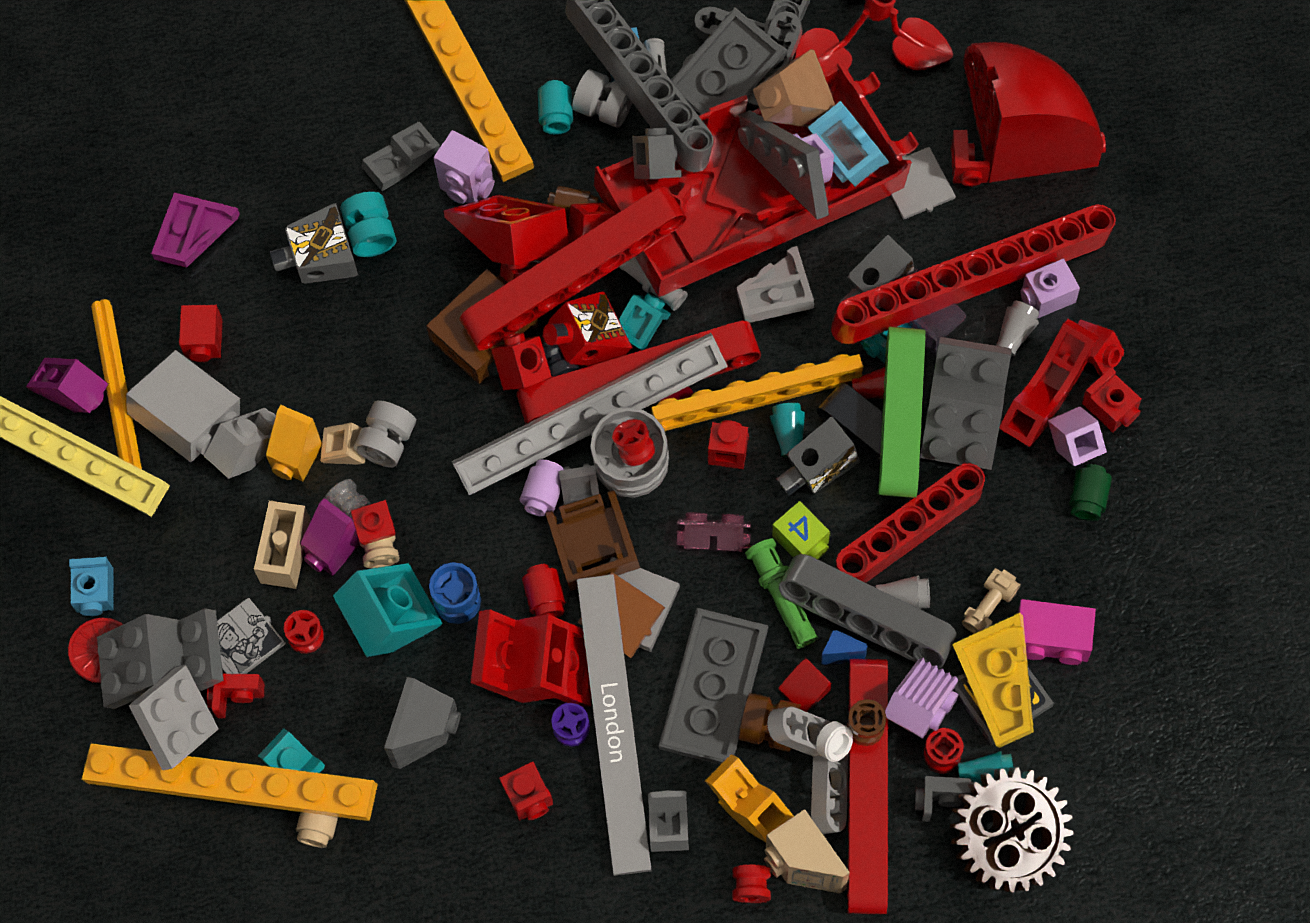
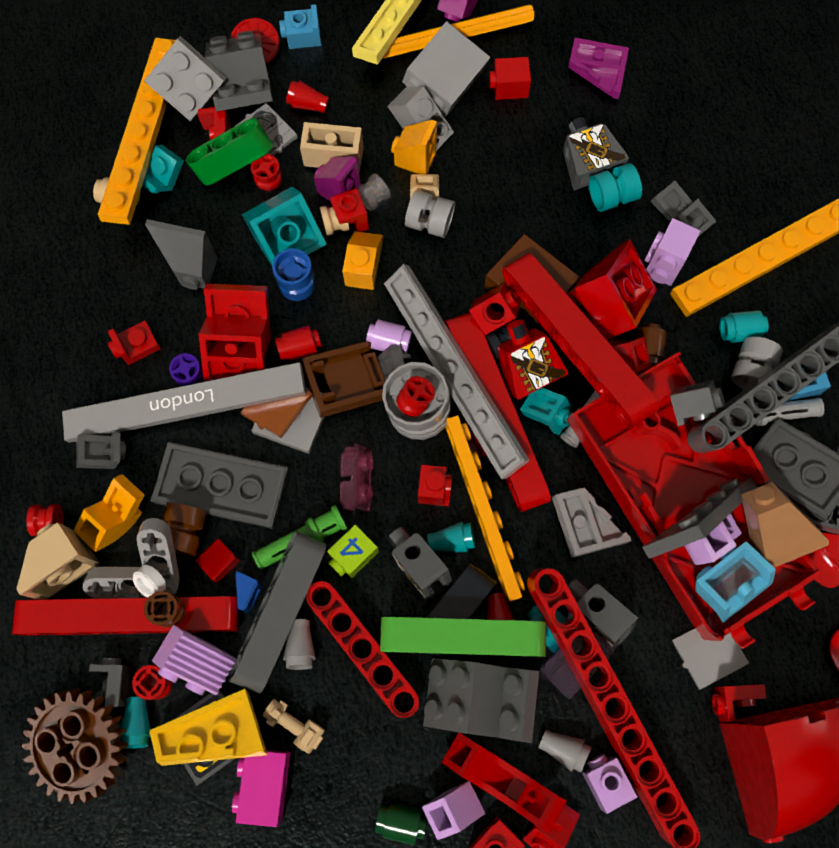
camera: 85 degrees right, 5 degrees up
none -> green beam [186,118,273,185]
none -> red cone [286,80,329,113]
none -> light orange slope [342,231,383,290]

